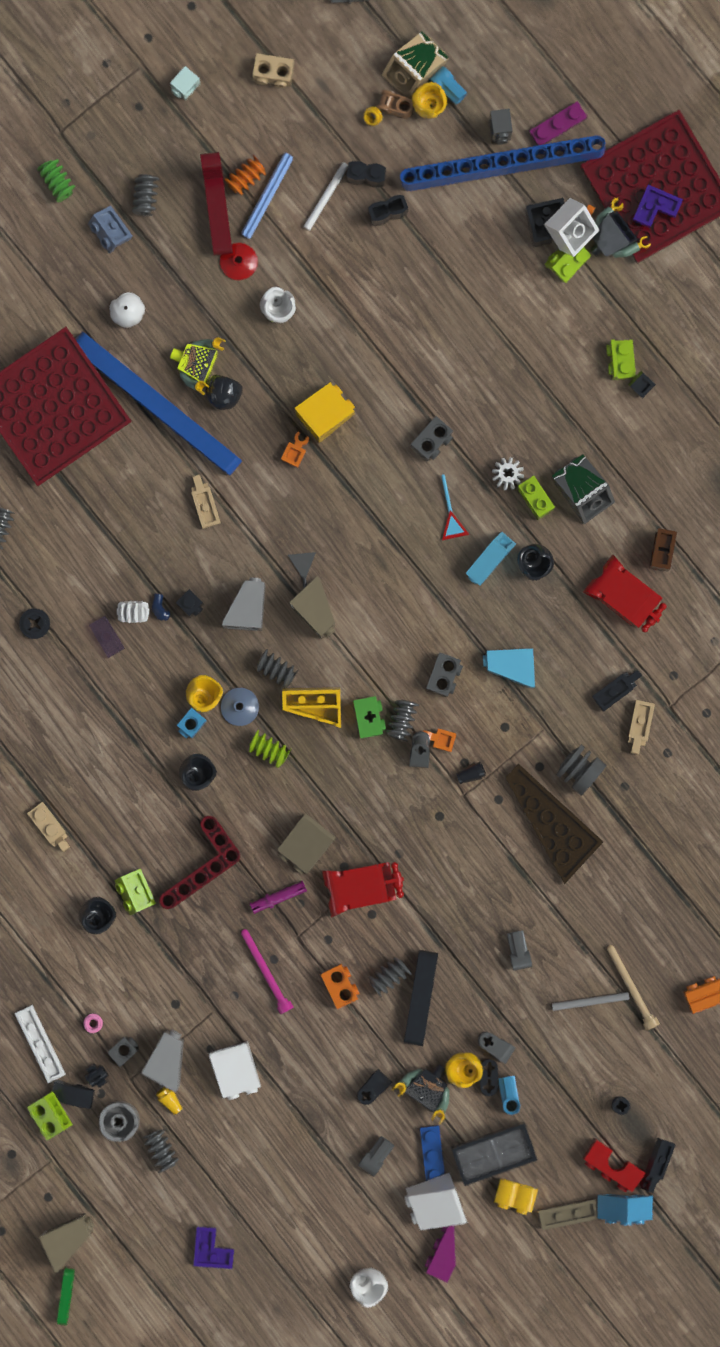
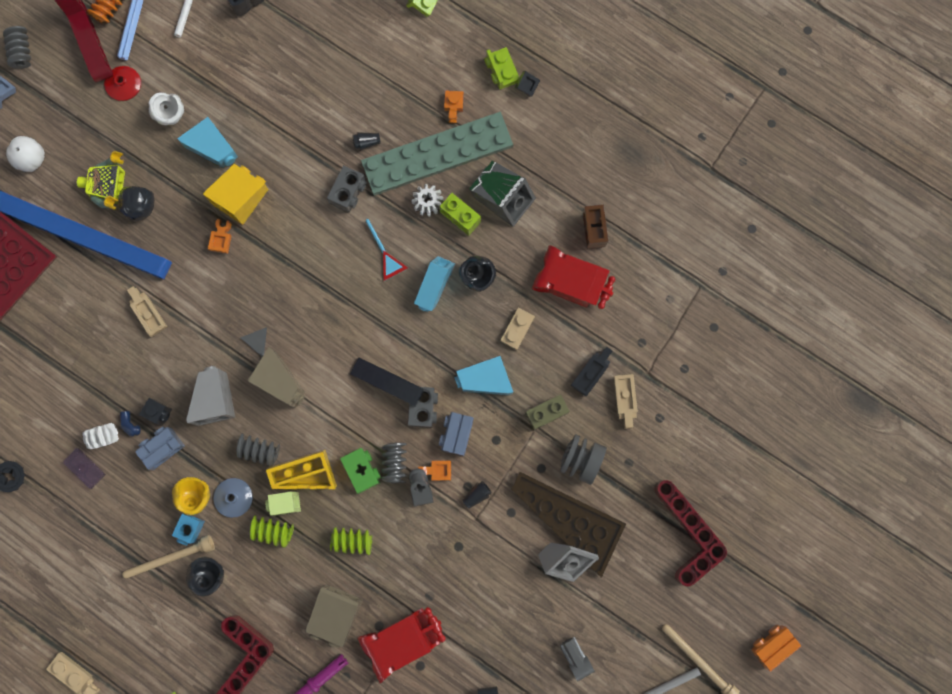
camera: 15 degrees left, 5 degrees down
none -> tan piece [122,535,215,578]
none -> sand blue brick [135,427,185,470]
none -> medium azure slope [177,117,238,168]
none -> yellowish green brick [265,492,301,515]
none -> lime piece [330,527,373,555]
none -> black slope [350,357,425,407]
none -> black cone [352,132,381,151]
none -> sand green plate [361,111,513,196]
none -> sand blue brick [439,412,474,456]
none -> orange plate [444,91,464,124]
none -> tan plate [500,308,535,350]
none -> olive brick [525,394,570,431]
none -> light grey slope [538,543,599,582]
none -> dark red beam [654,480,727,587]

